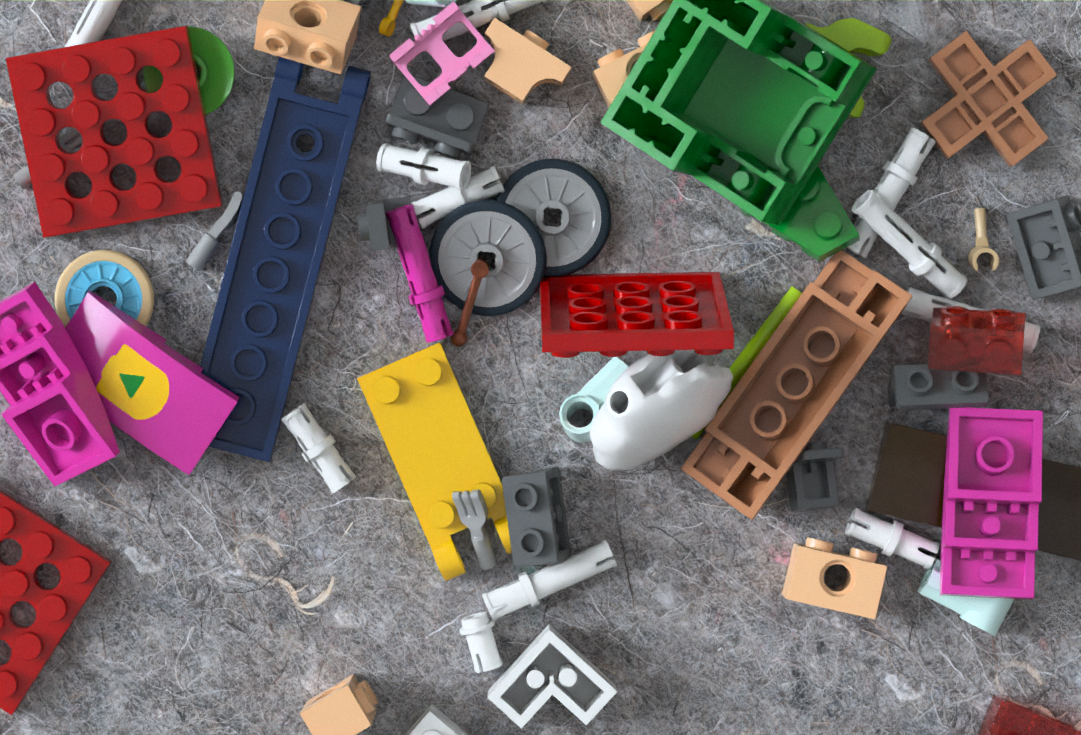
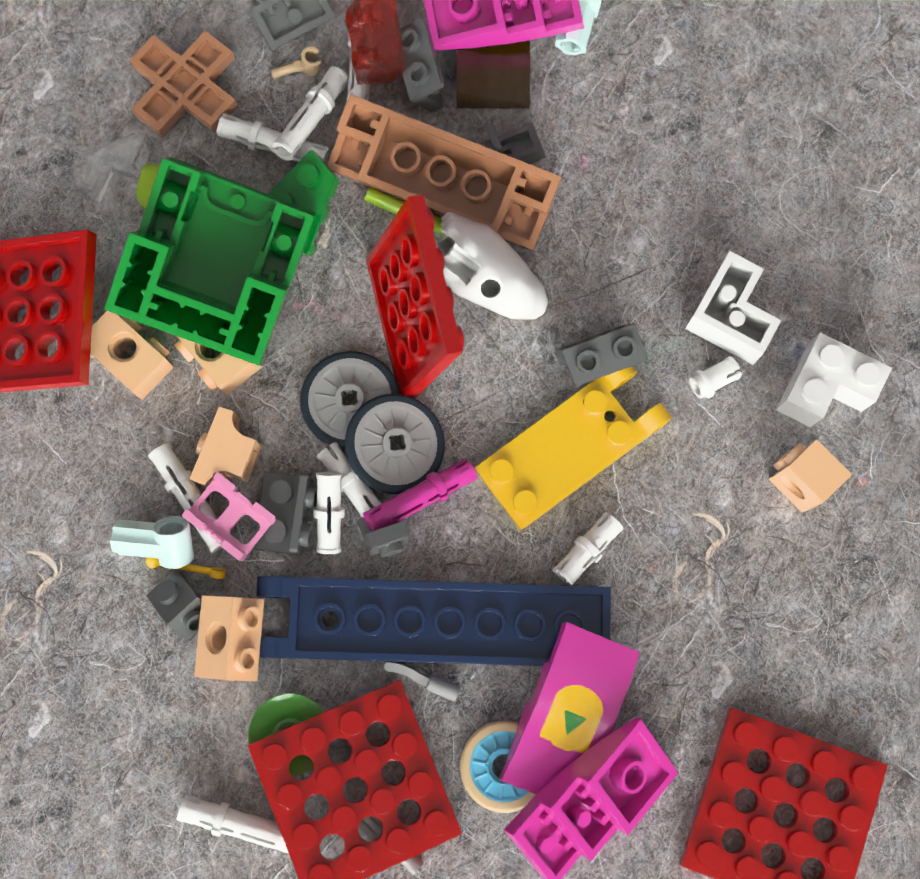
camera: 105 degrees left, 10 degrees down
copper hinge [450,259,490,347] -> none
light grey piece [452,489,497,570] -> none
white pin [482,539,617,621] -> none
light aqua piece [559,357,628,443] -> none
light nougat brick [782,537,888,619] -> none
white pin [845,507,940,569] -> none

